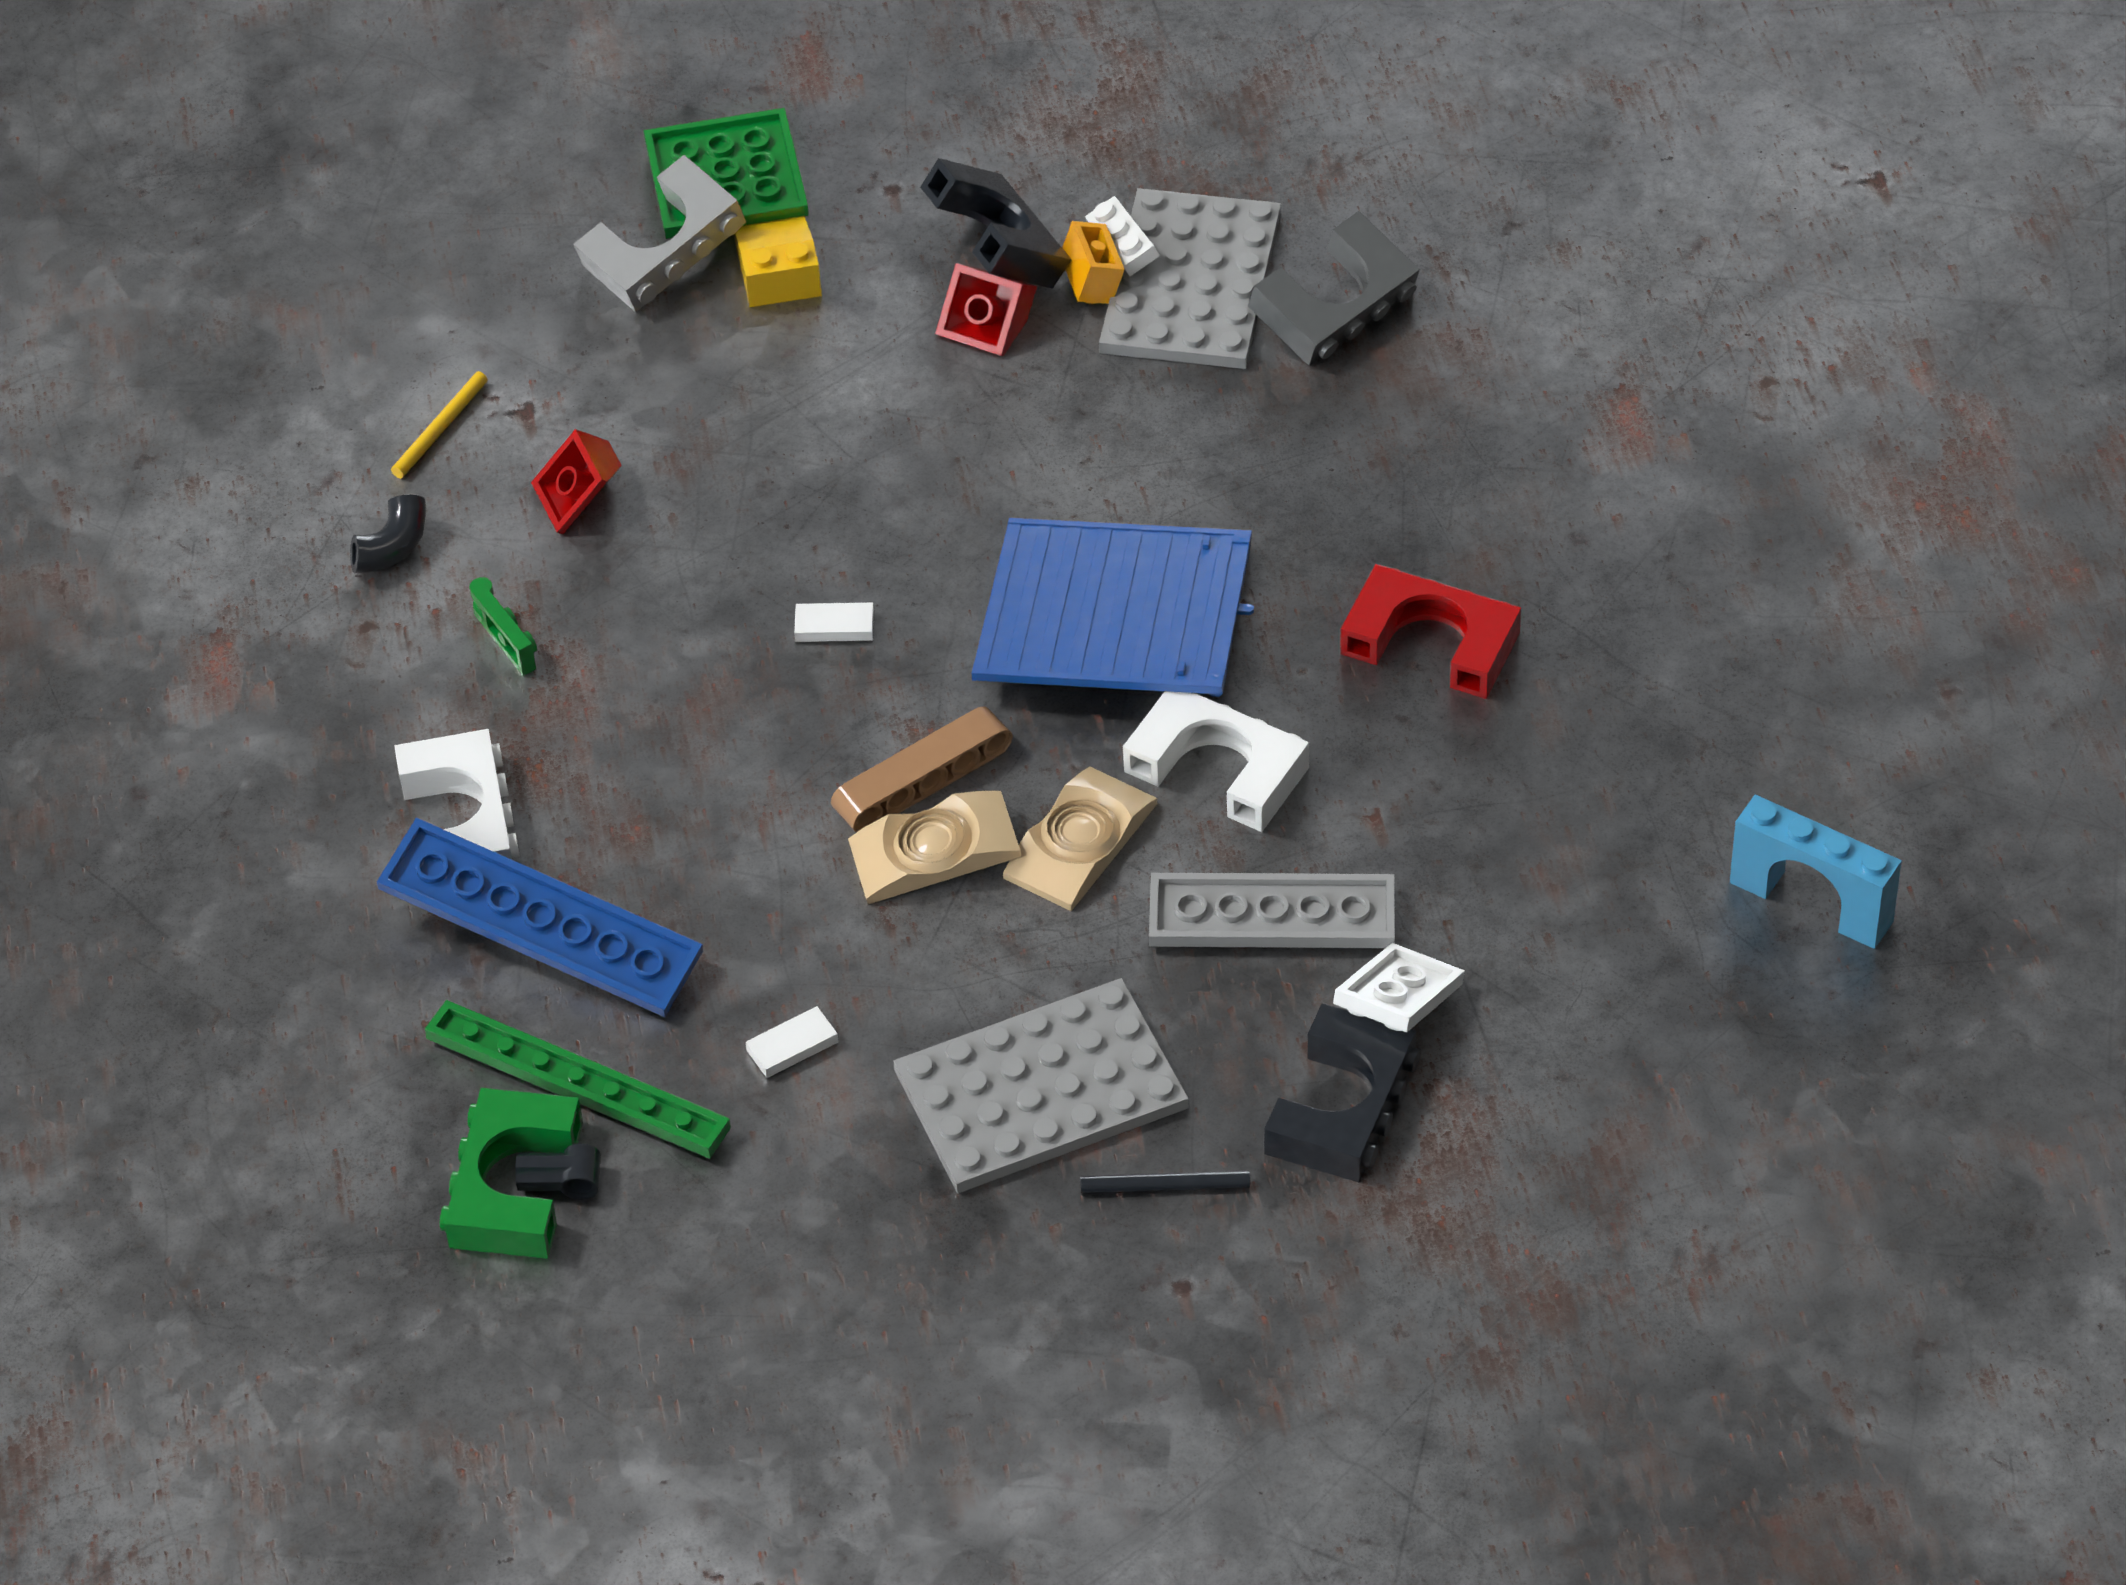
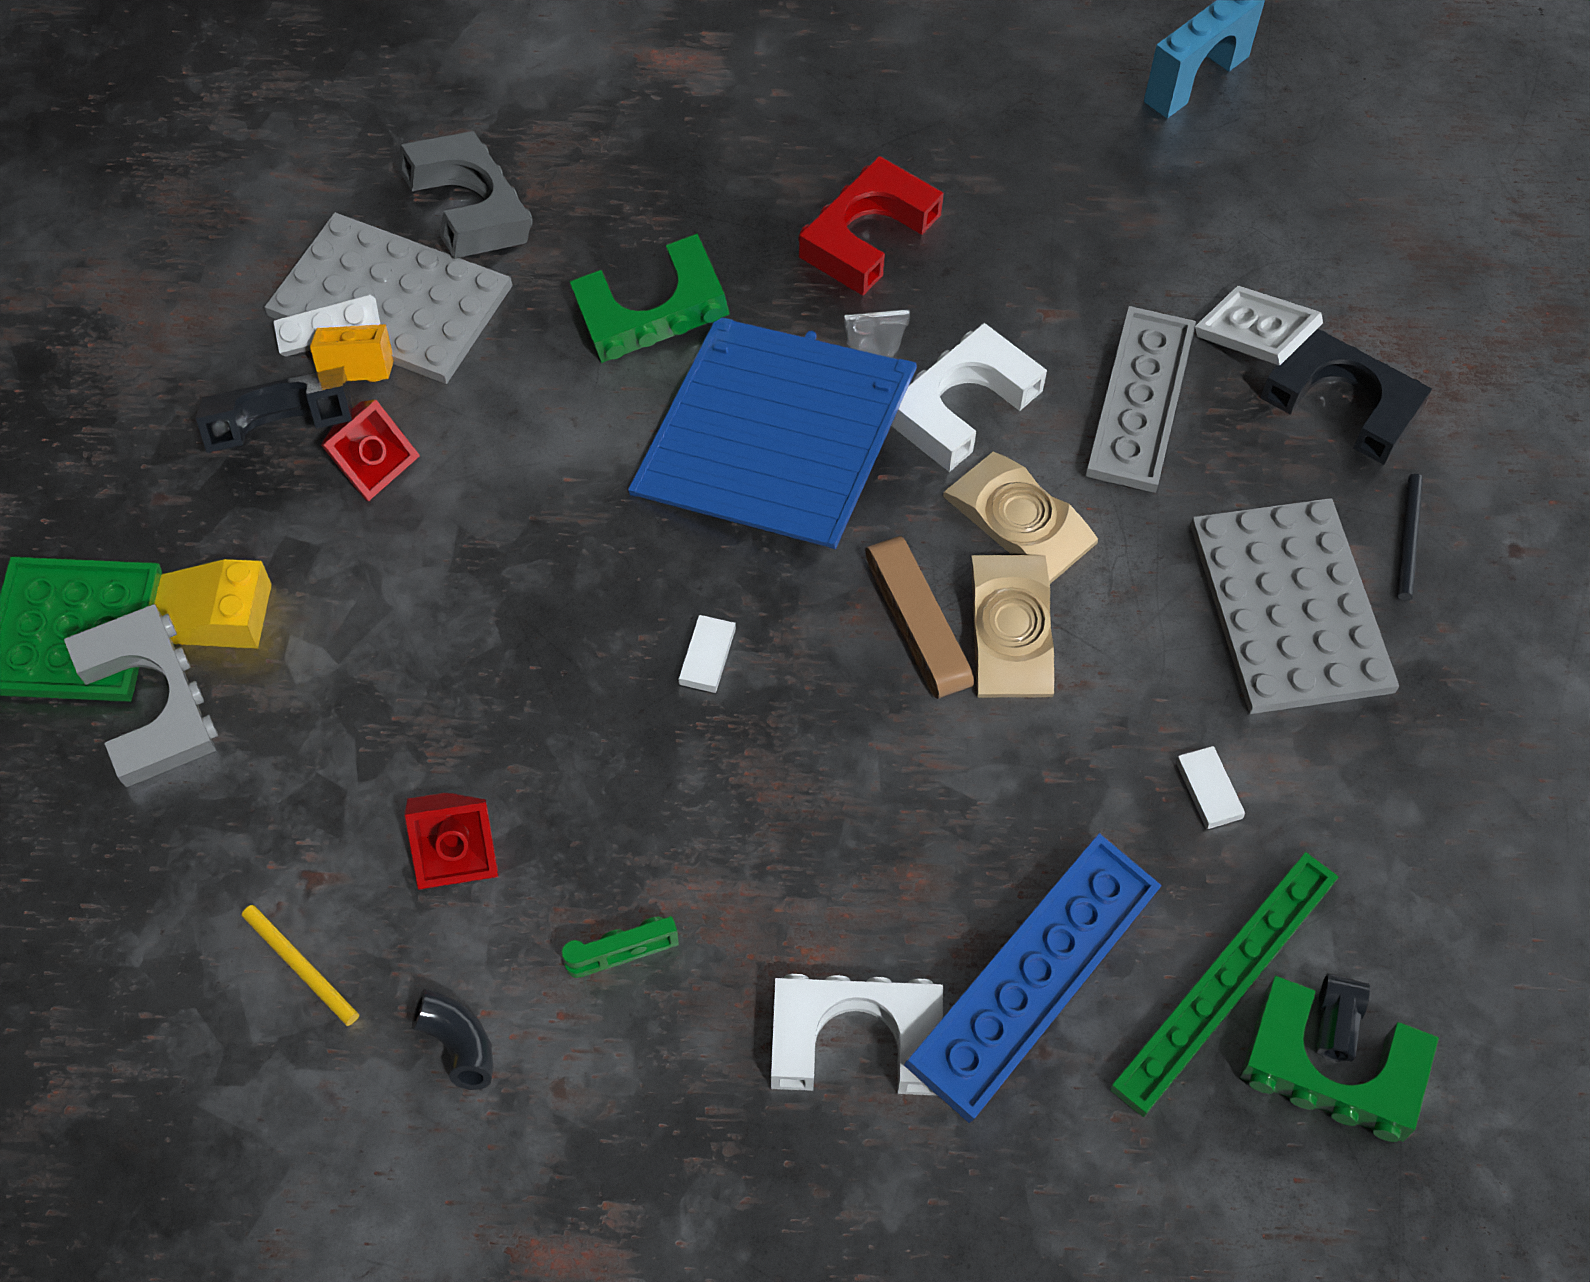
camera: 80 degrees left, 10 degrees up
none -> green arch [570,233,730,363]
none -> clear wing [844,309,910,358]

